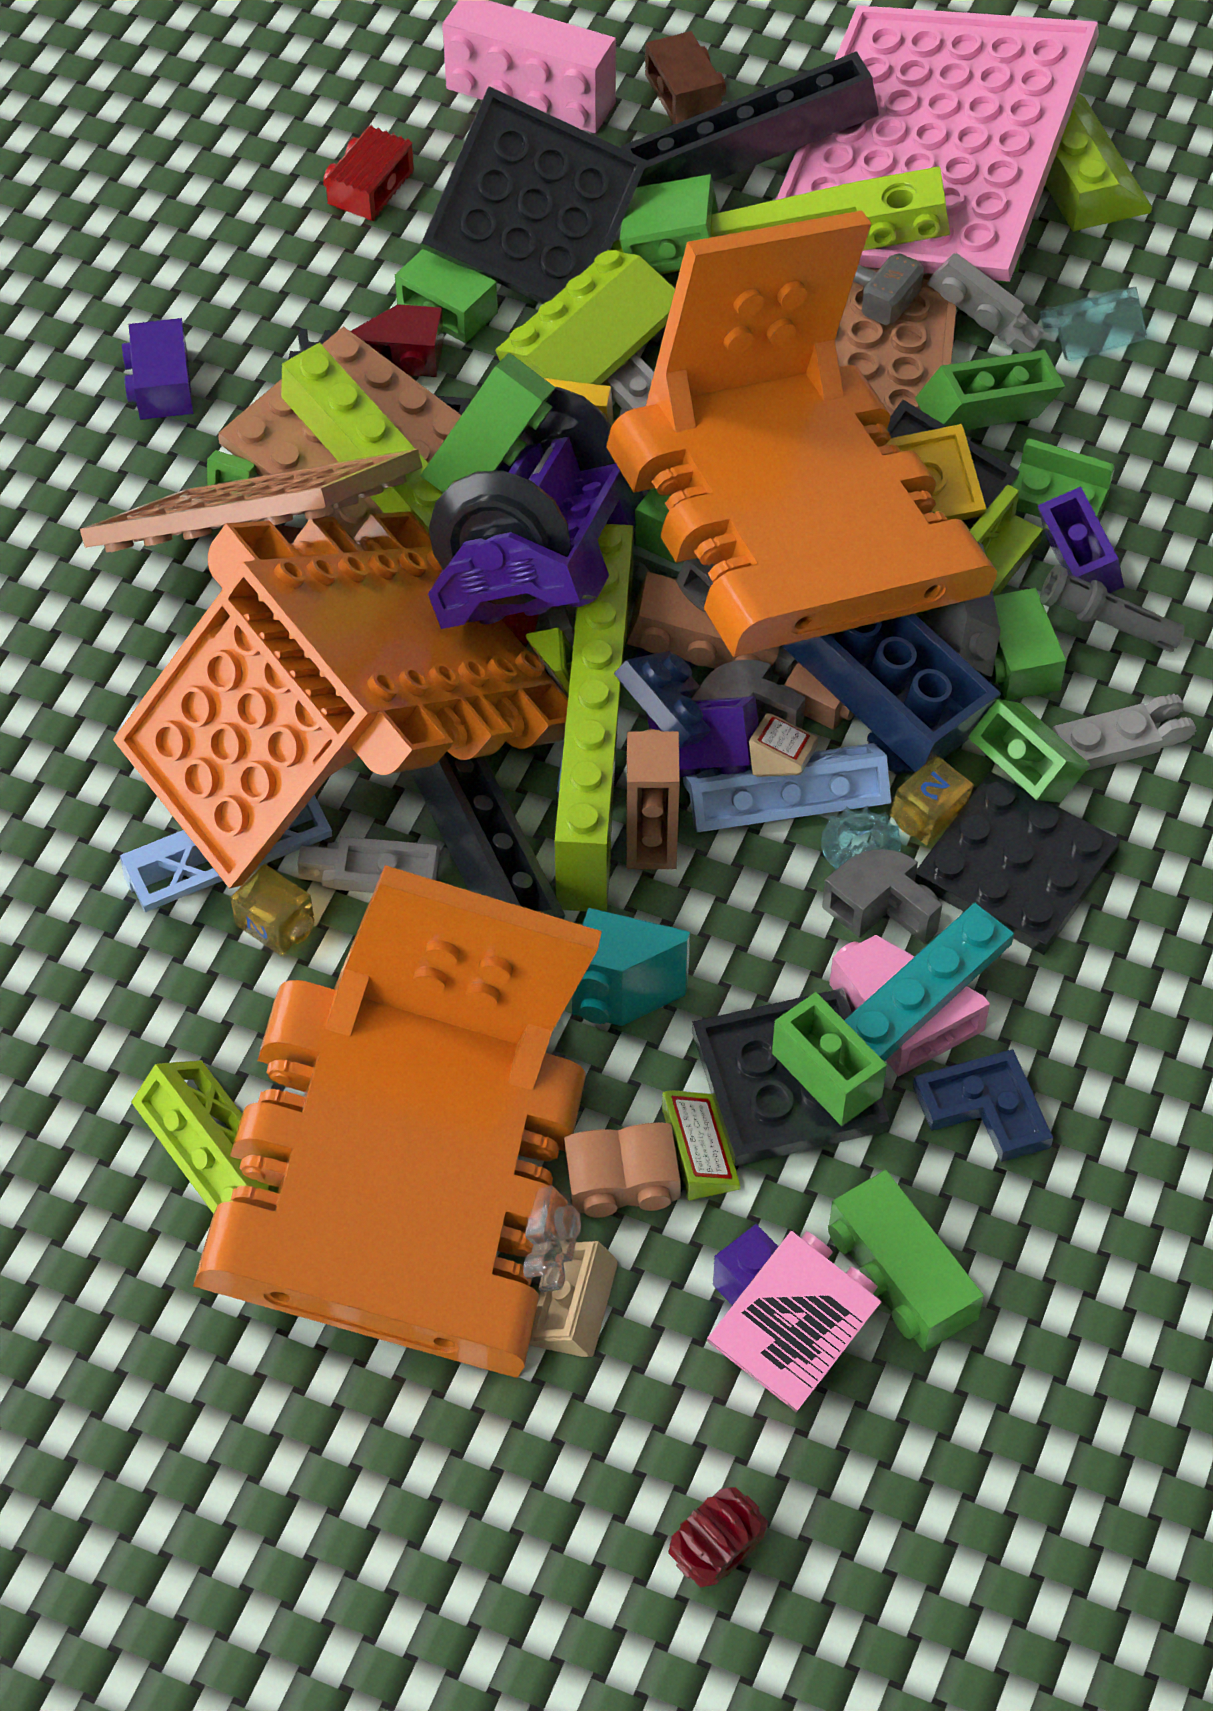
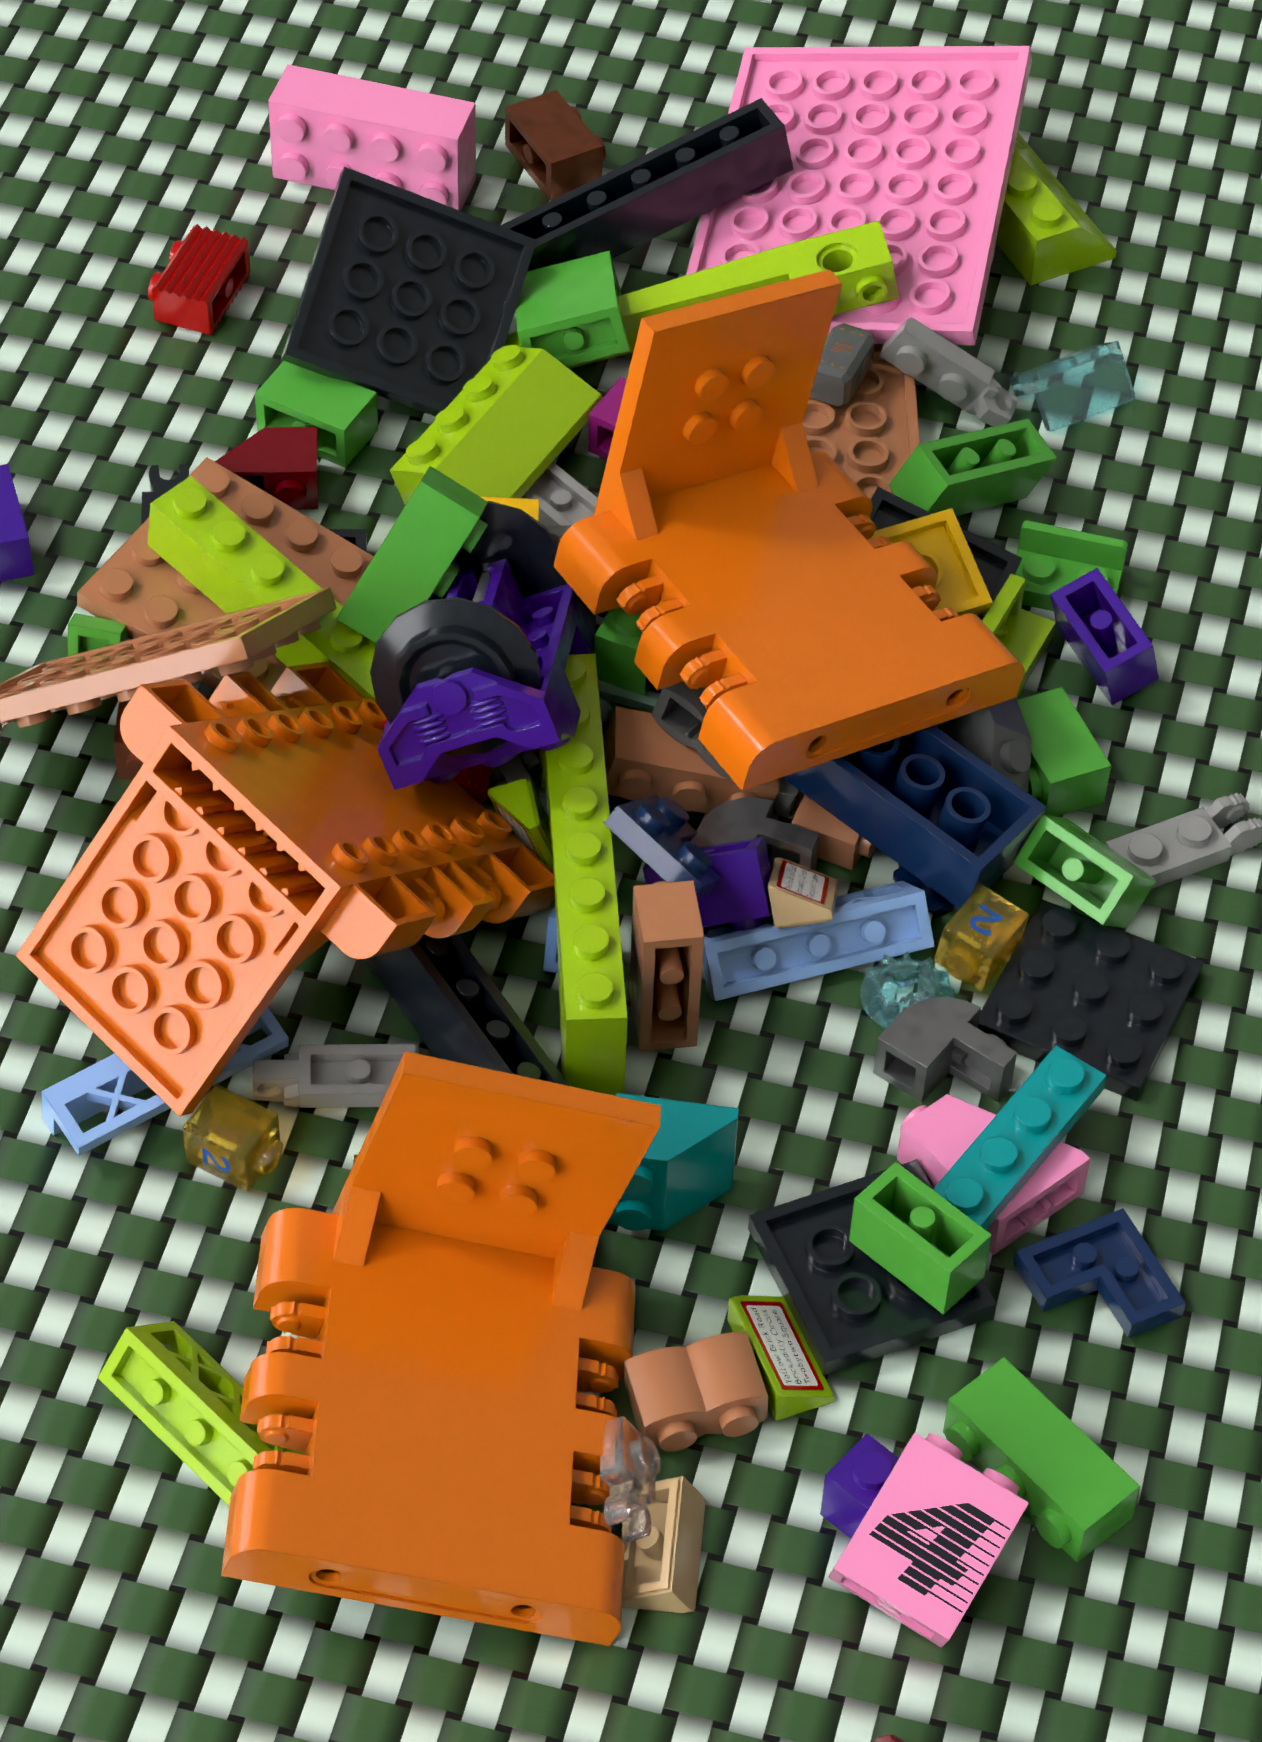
camera: 10 degrees left, 5 degrees down
dark grey pin [1040,564,1184,653] -> none

